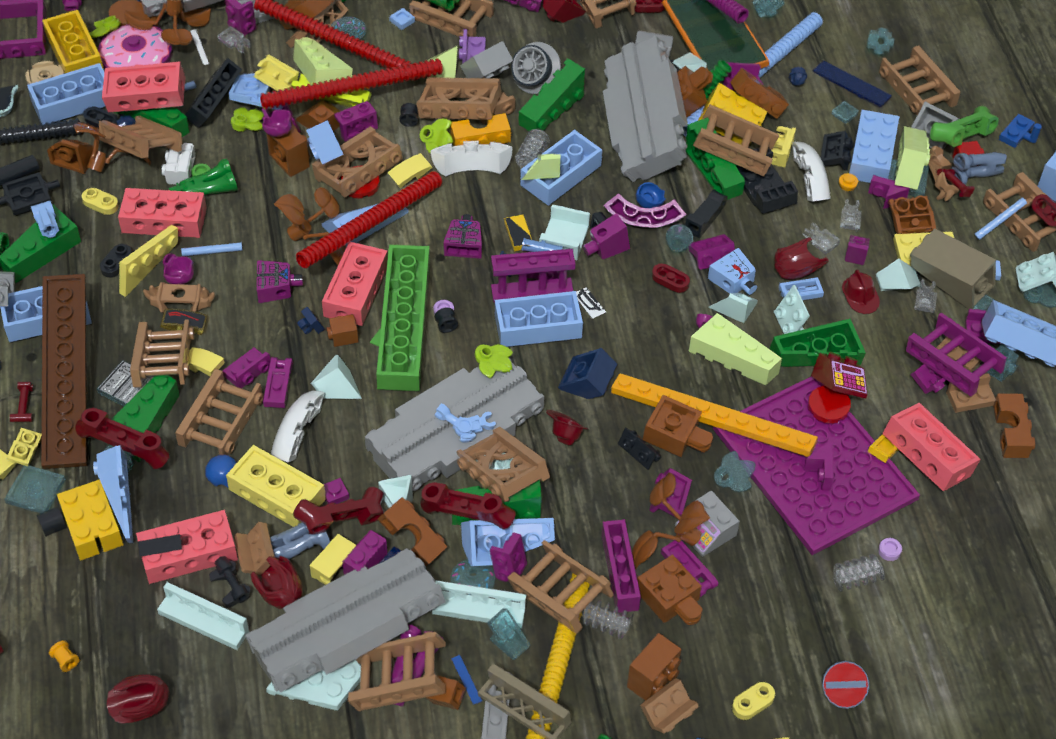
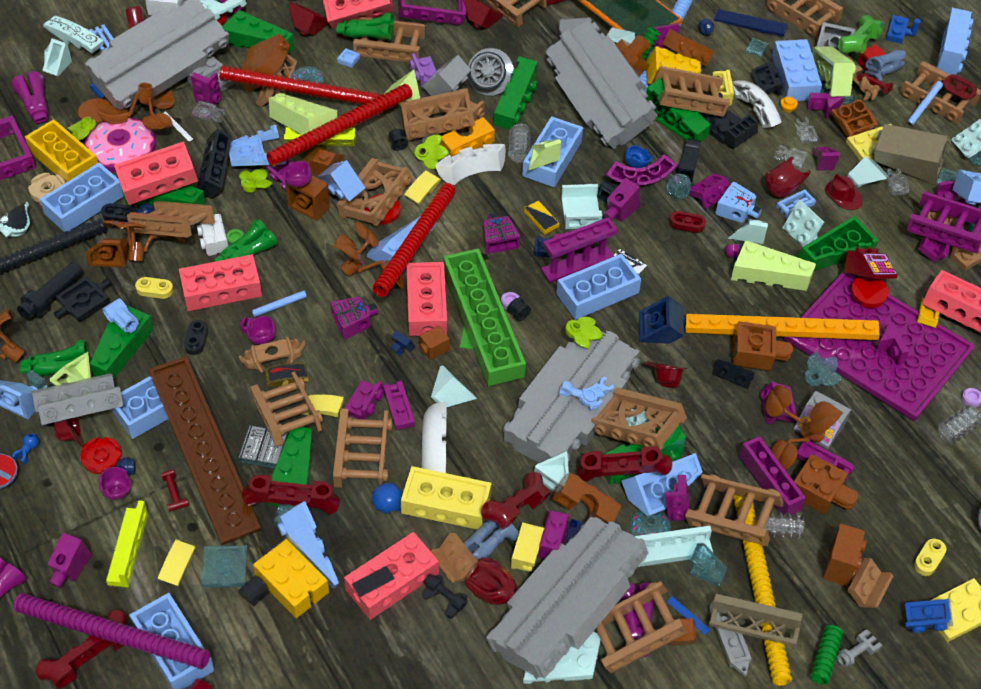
camera: 20 degrees left, 0 degrees up
light yellow slope [6,428,42,466] -> none
light yellow wing [119,225,178,297] -> none
light aqua fence [157,582,249,650] -> none
light yellow hinge [254,55,299,91] -> none
magenta plate [324,478,349,504] -> none
magenta bracket [335,101,378,142] -> none
medium blue pin [521,238,563,252] -> none

